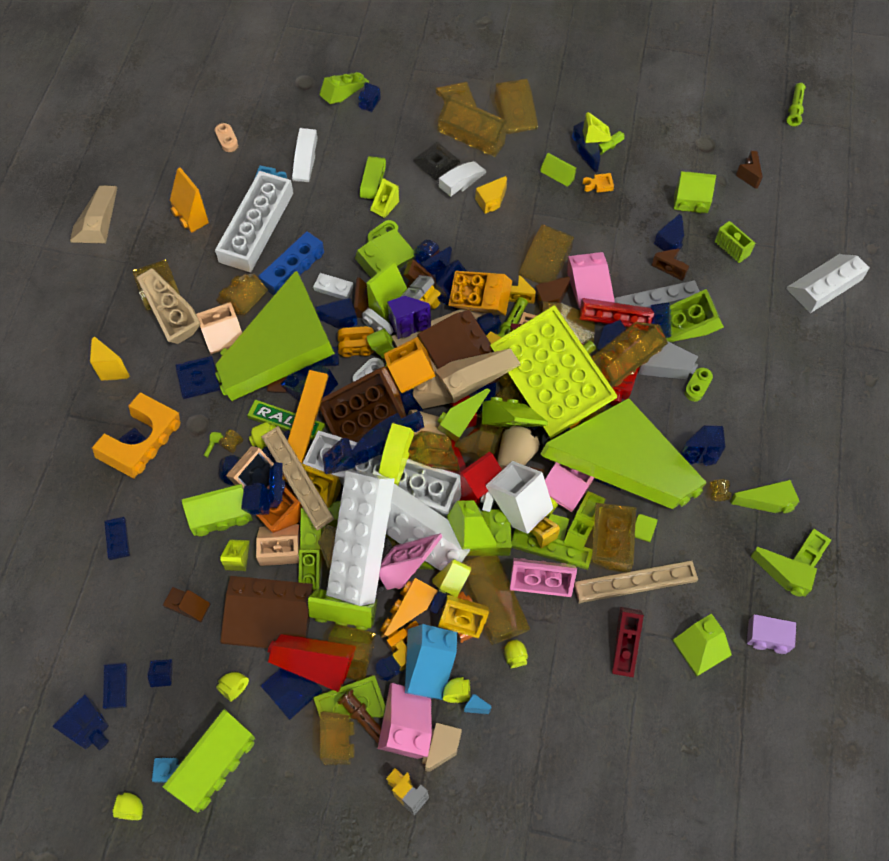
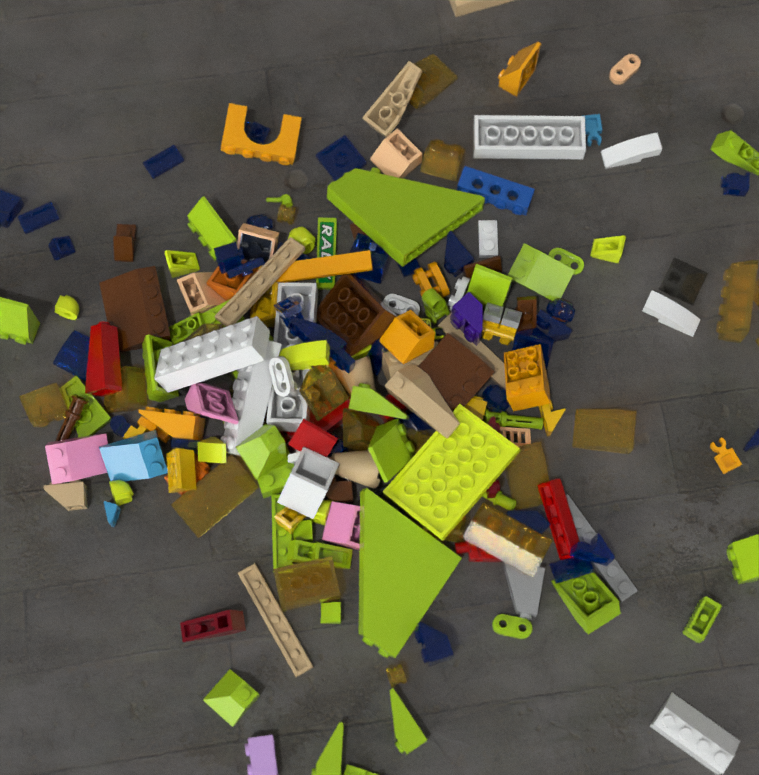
camera: 70 degrees right, 10 degrees up
yellow slope [90,336,130,381] -> none
lime beam [360,156,386,199] -> none
hips [386,768,429,815] -> none
yellow slope [475,176,507,214] -> none
neon yellow piece [504,640,528,668] -> none
bright pink slope [510,558,577,597] -> none
reddish brown slope [535,276,570,313] -> none
lime slope [541,153,576,186] -> none
bright pink slope [567,252,615,308] -> none
reddish brown slope [651,249,690,281] -> none
clear blue slope [654,214,684,251] -> none
none -> white plate [269,356,294,396]
none -> clear blue slope [570,533,615,566]

